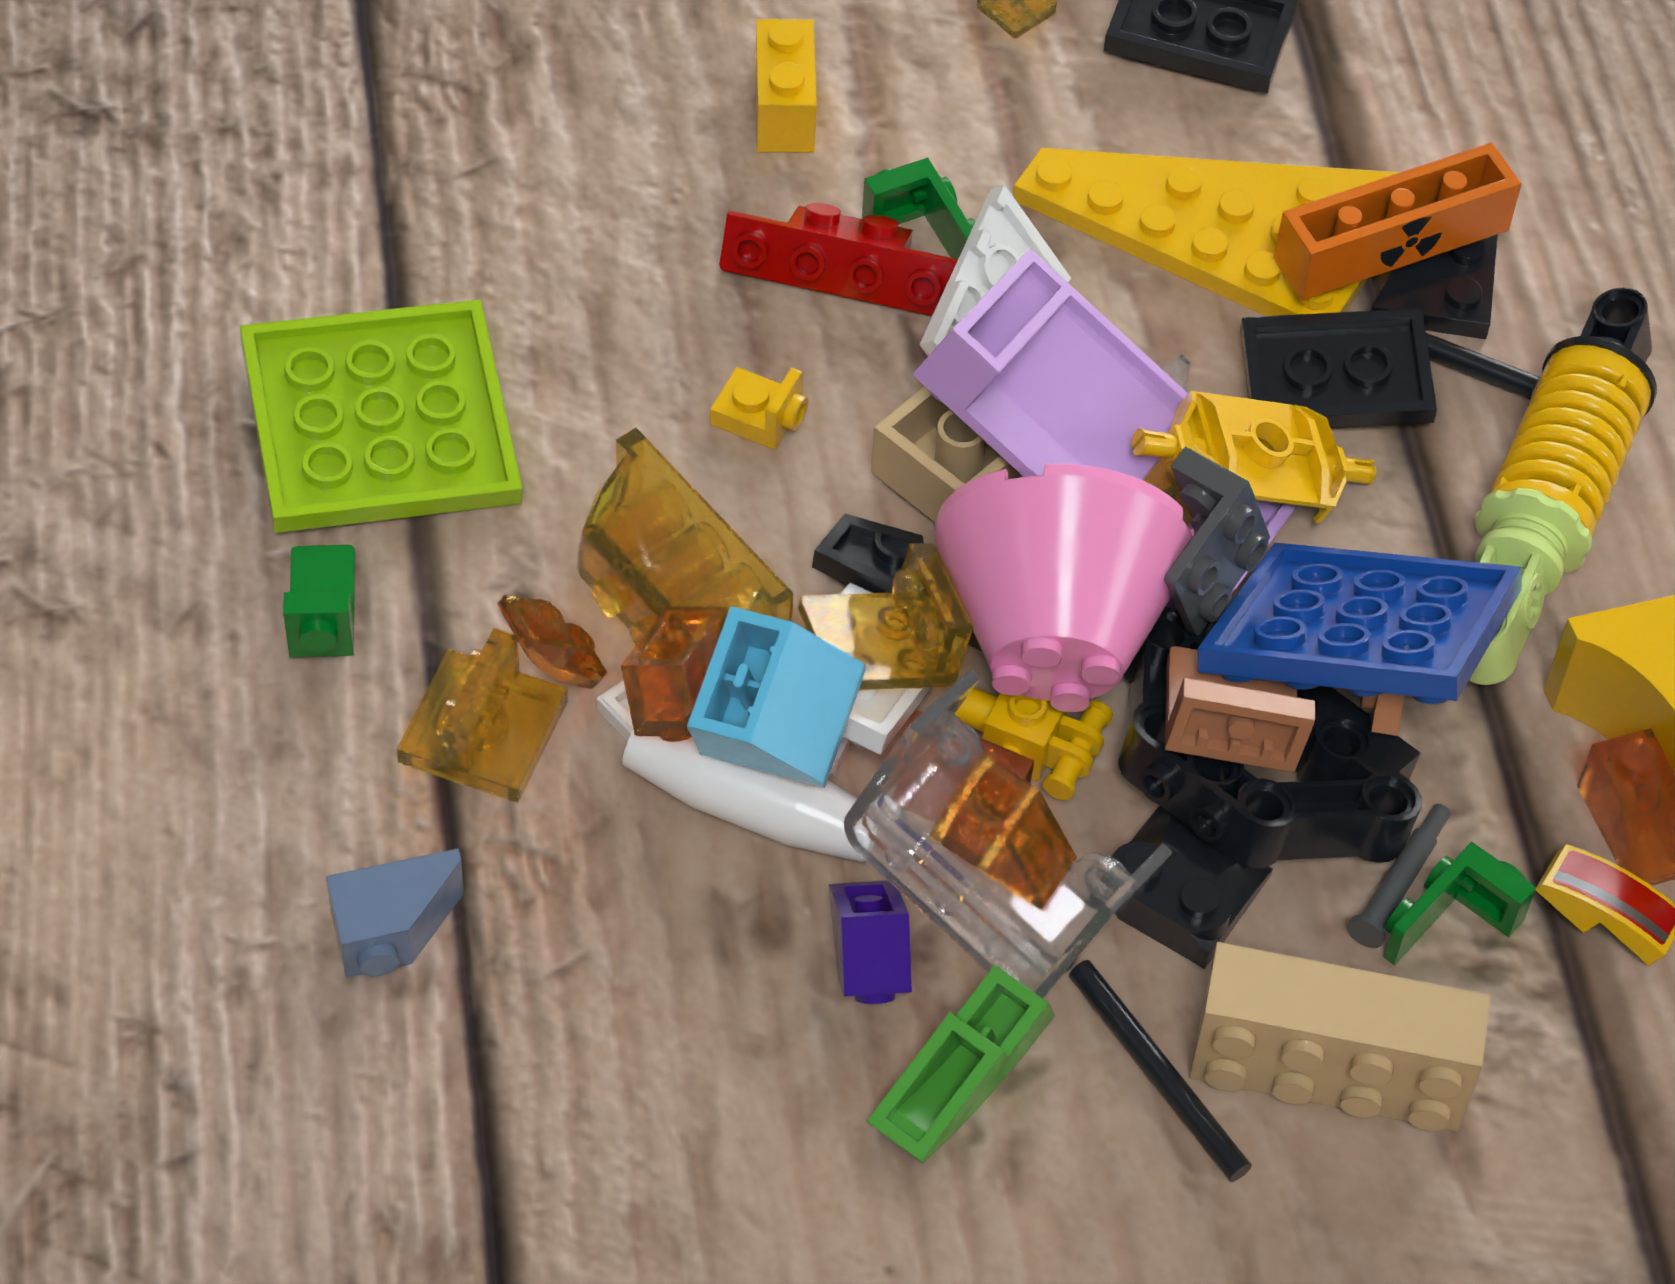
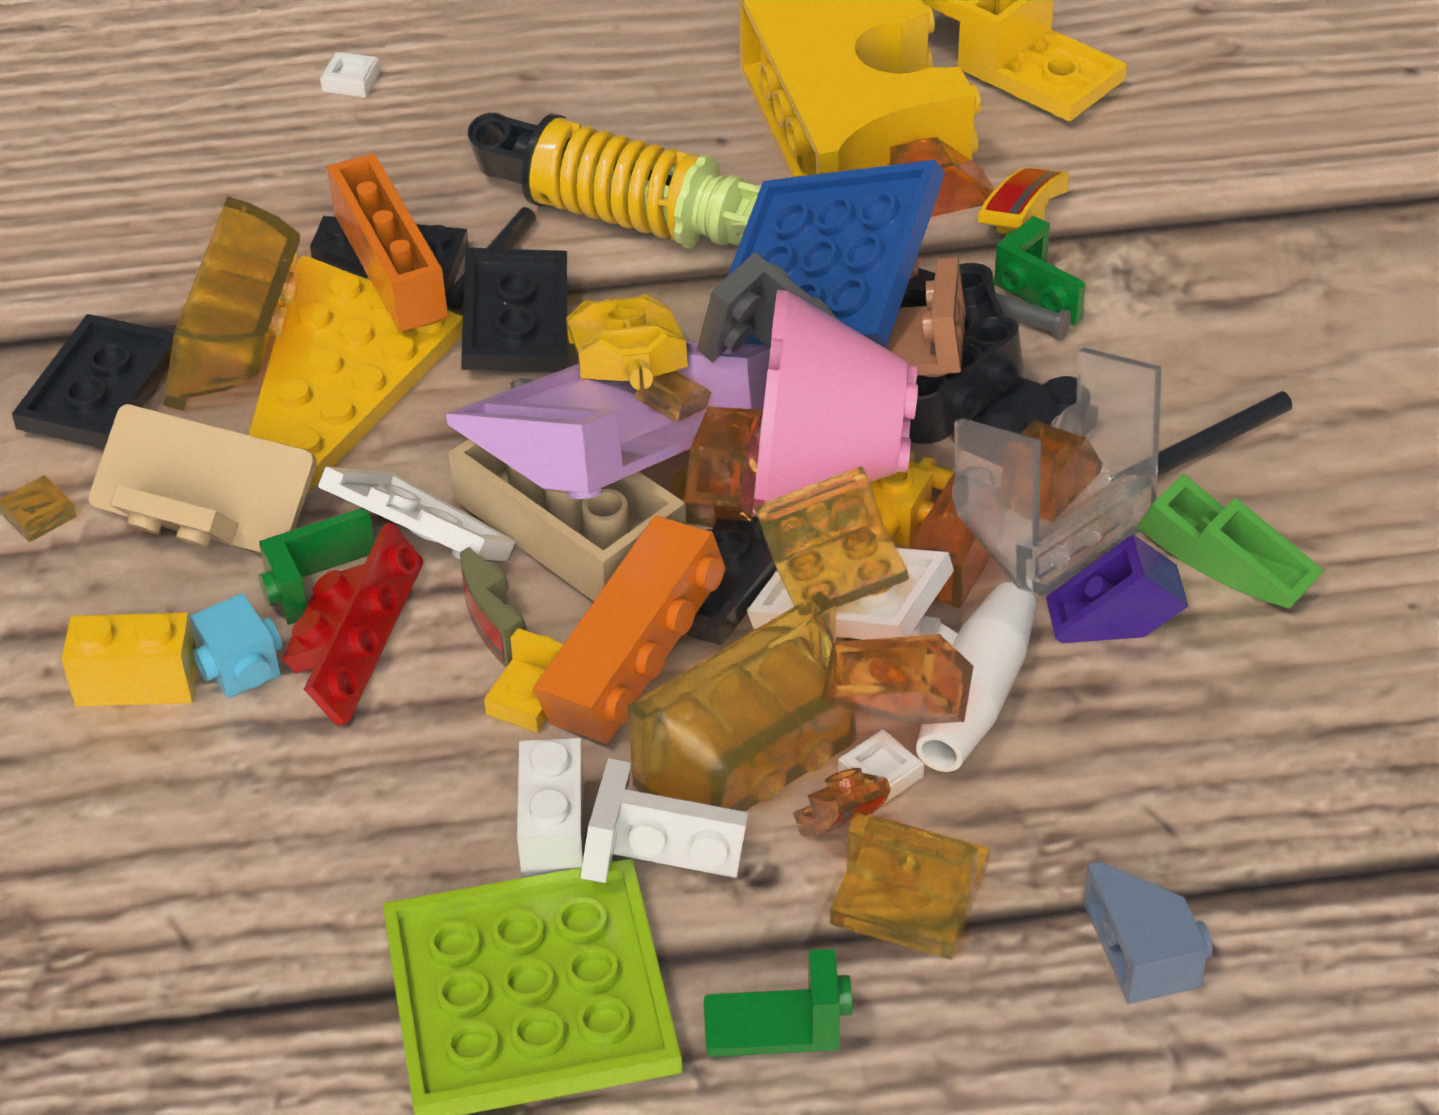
camera: 85 degrees left, 10 degrees down
medium azure slope [687,606,867,788] -> none
tan brick [1189,942,1491,1131] -> none
none -> tan bracket [88,404,317,554]
none -> clear yellow windscreen [164,196,301,411]
none -> medium azure brick [189,593,283,699]
none -> olive slope [460,547,527,667]
none -> white brick [517,738,585,878]
none -> orange brick [532,515,726,744]
none -> white bracket [581,758,749,883]

